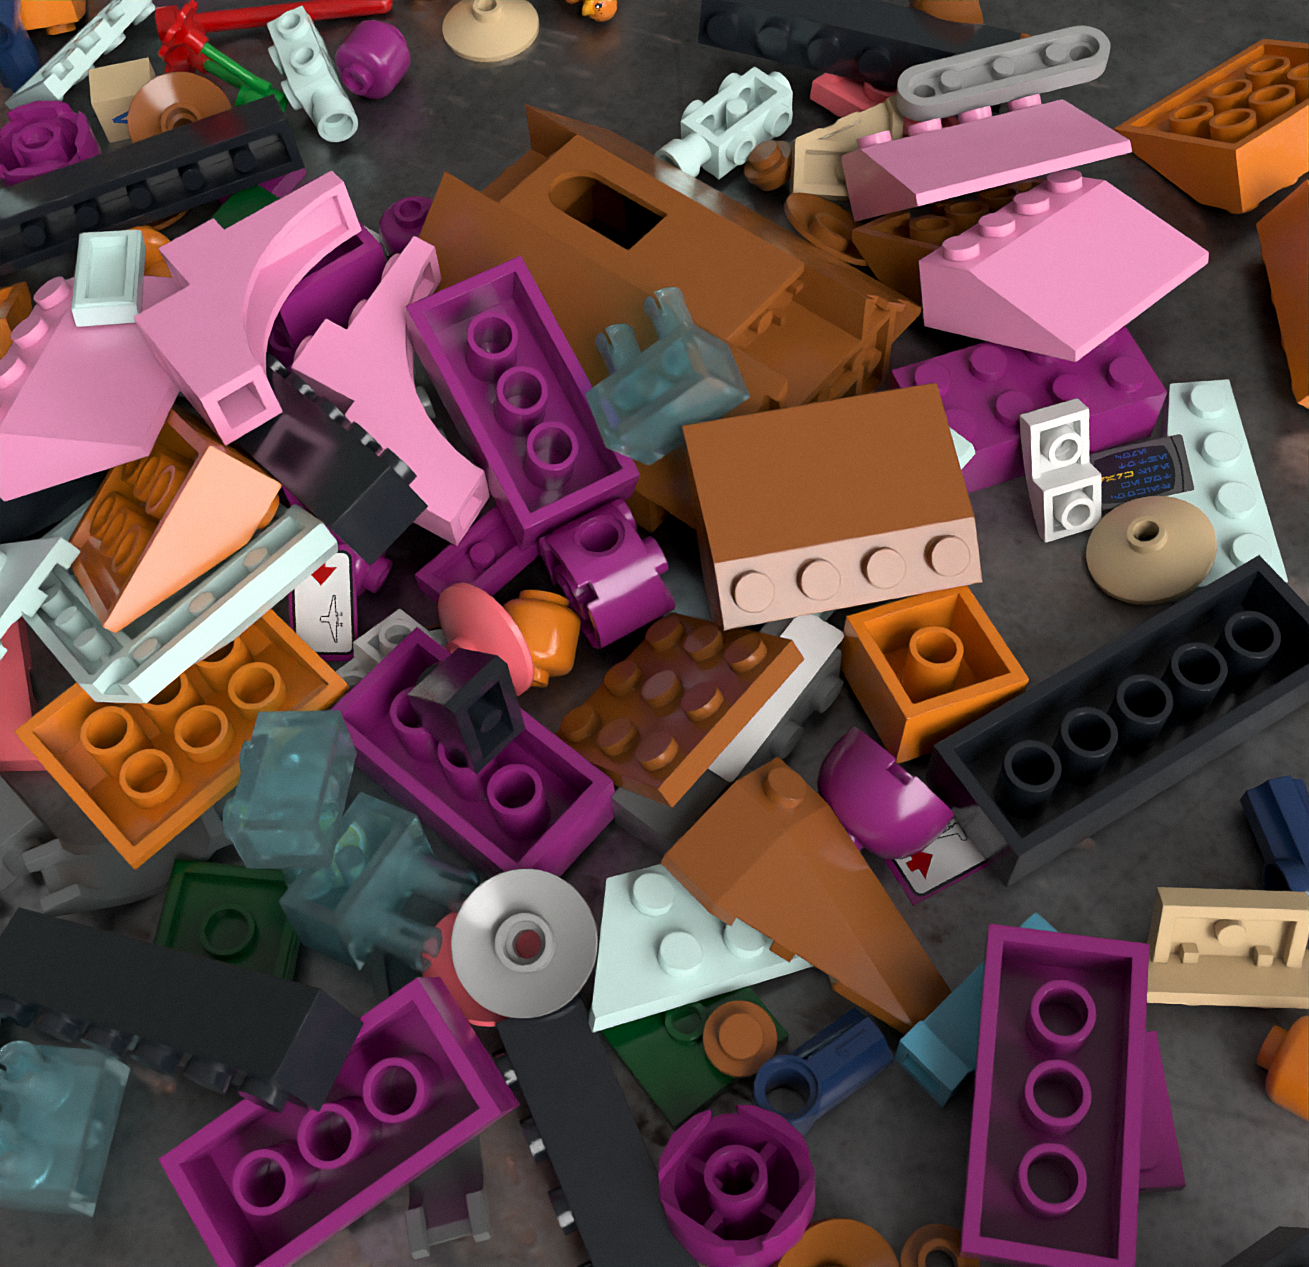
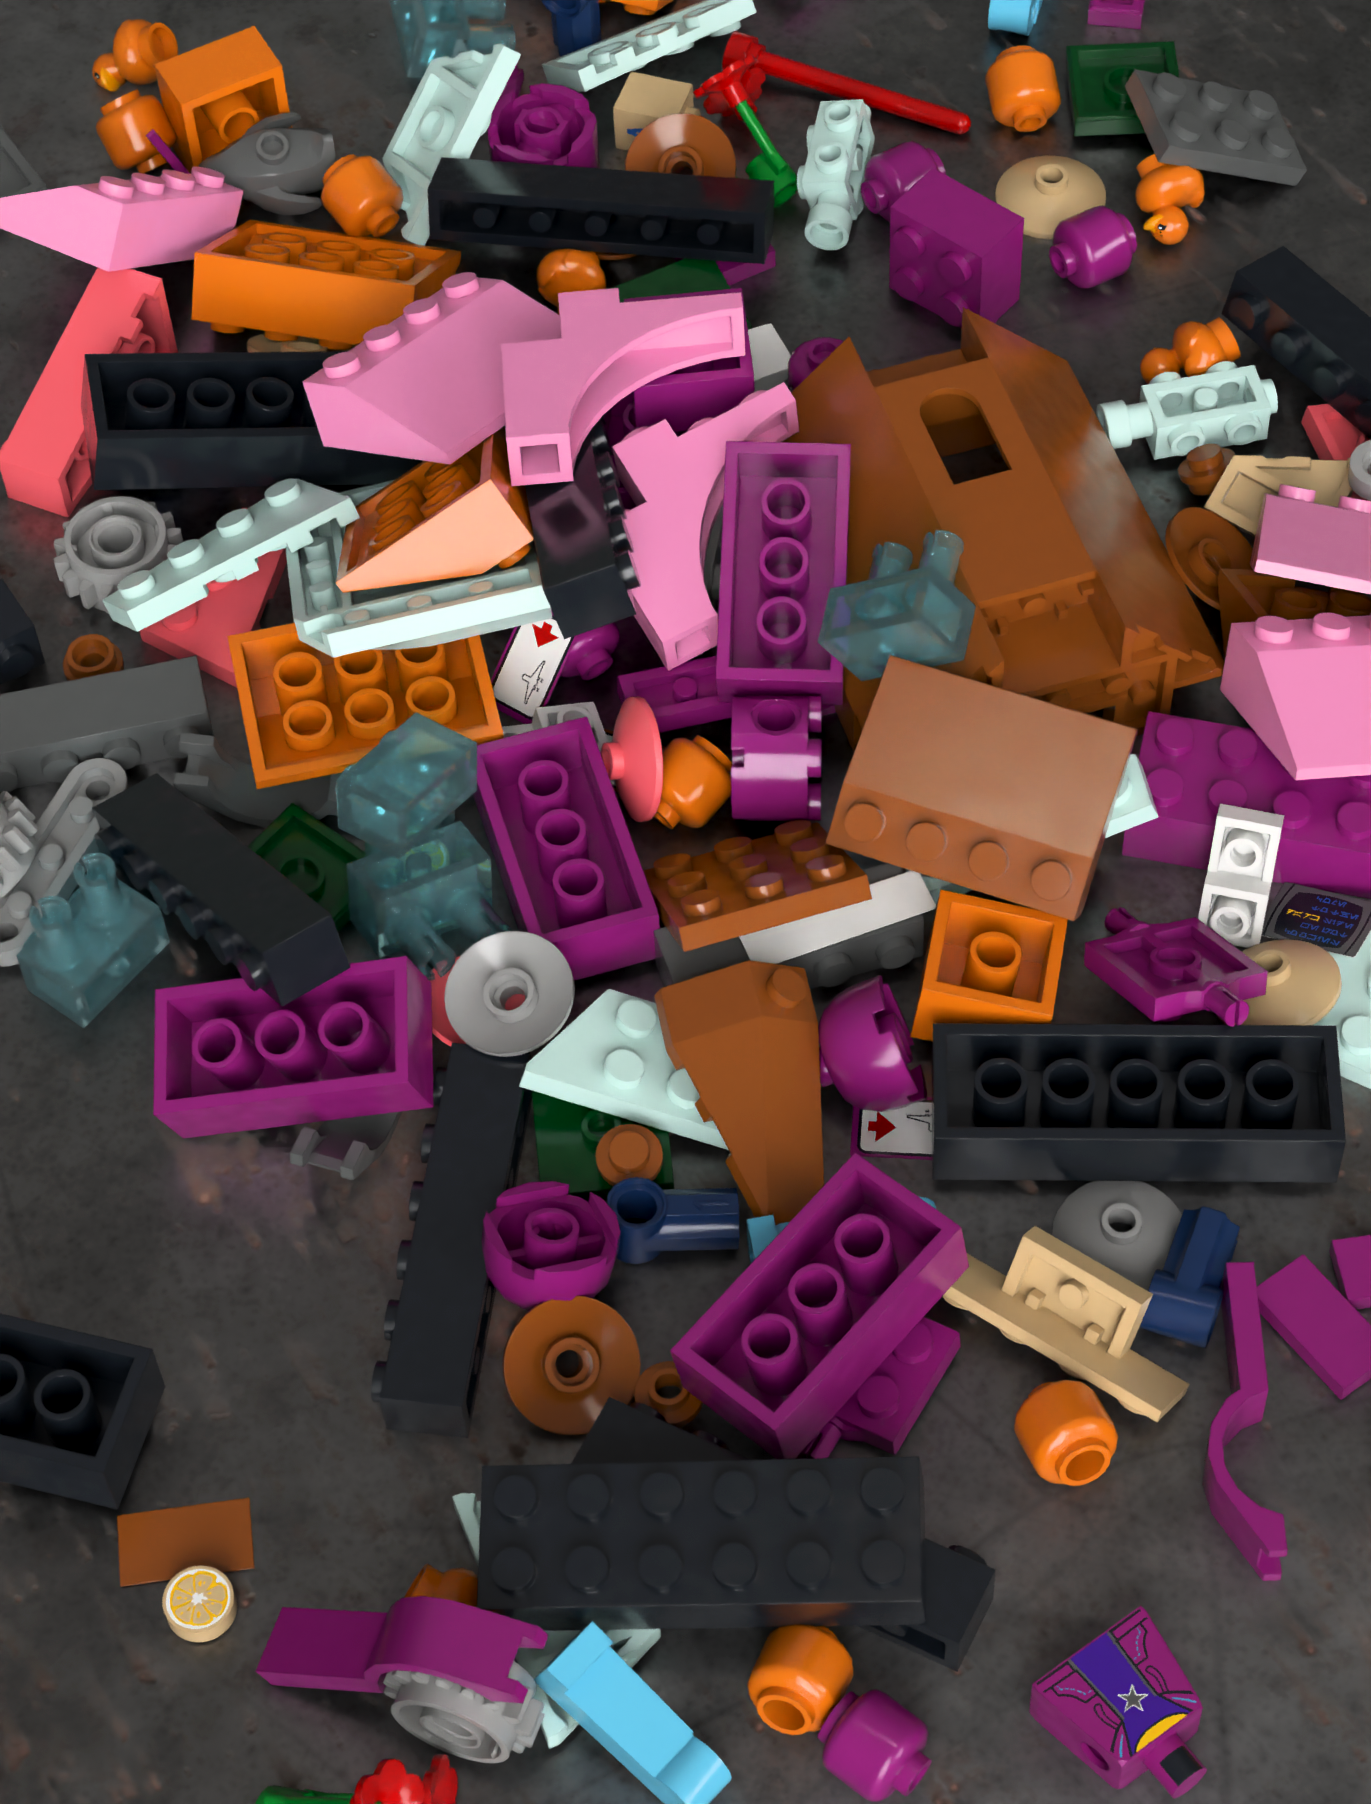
camera: 30 degrees right, 5 degrees down
light aqua tile [71,230,146,327] -> none
black slope [407,648,525,775] -> none
none -> magenta brick [889,168,1024,329]
none -> magenta head [1049,206,1137,289]
none -> light grey dish [1052,1181,1182,1291]
none -> magenta plate [1084,907,1268,1027]
none -> orange animal [1140,317,1241,384]

